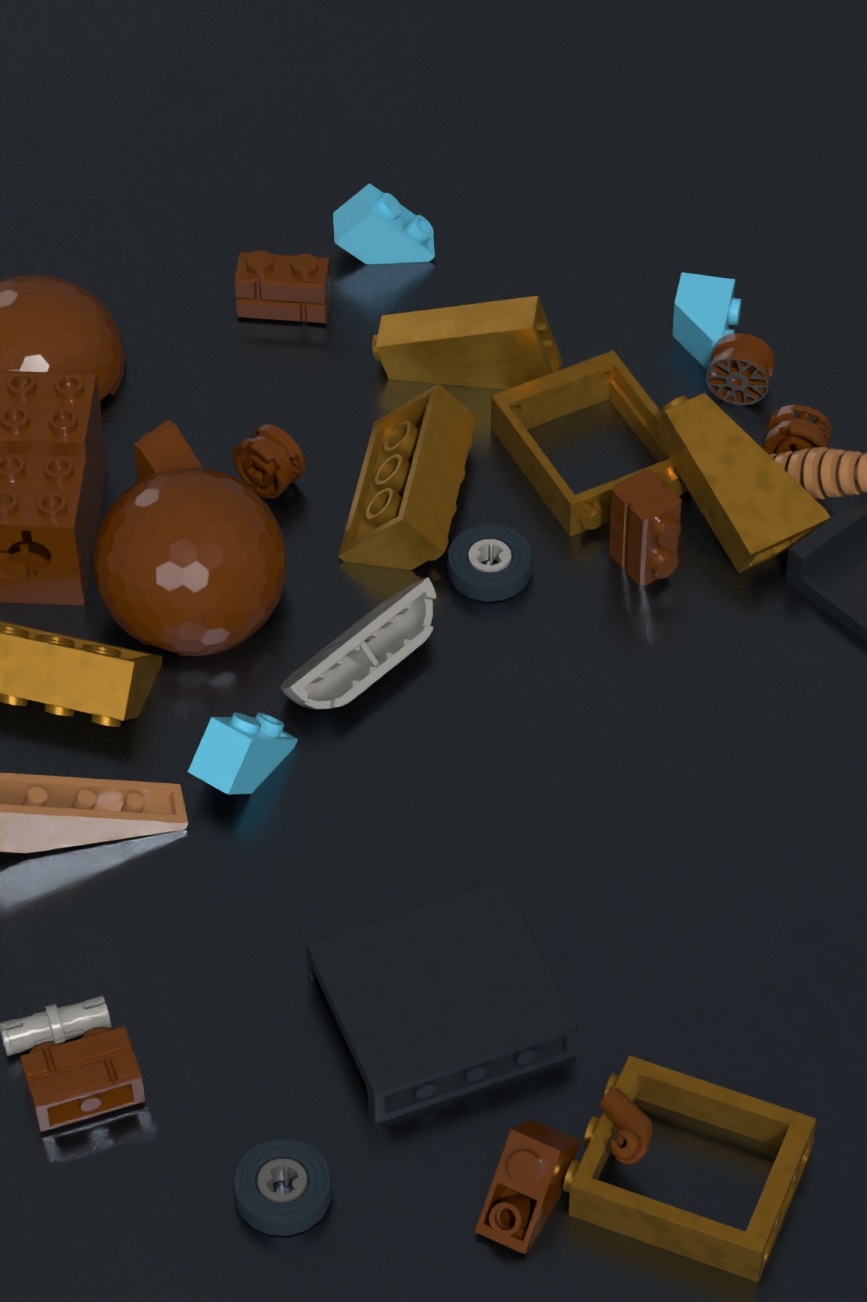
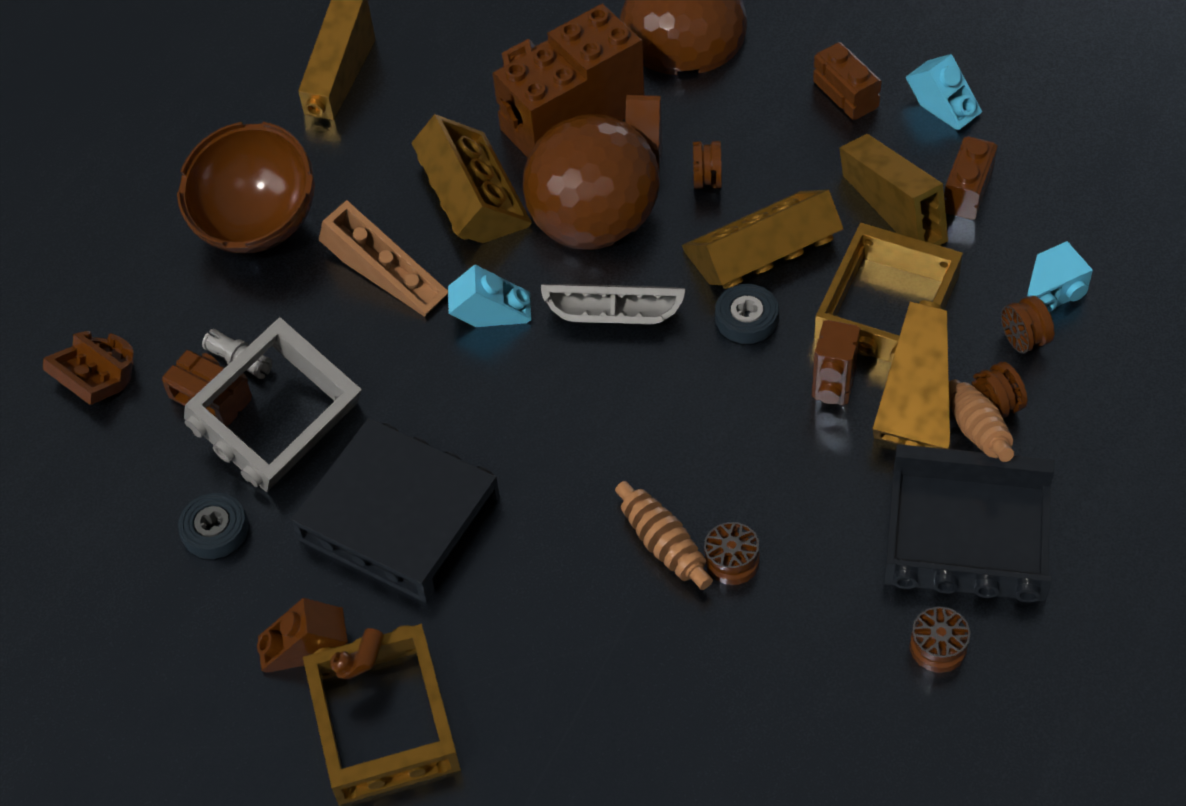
camera: 55 degrees right, 5 degrees up
none -> light grey window [184,317,362,492]
none -> medium nougat piece [615,481,713,590]
none -> reddish brown wheel [704,522,760,585]
none -> reddish brown brick [944,136,998,220]

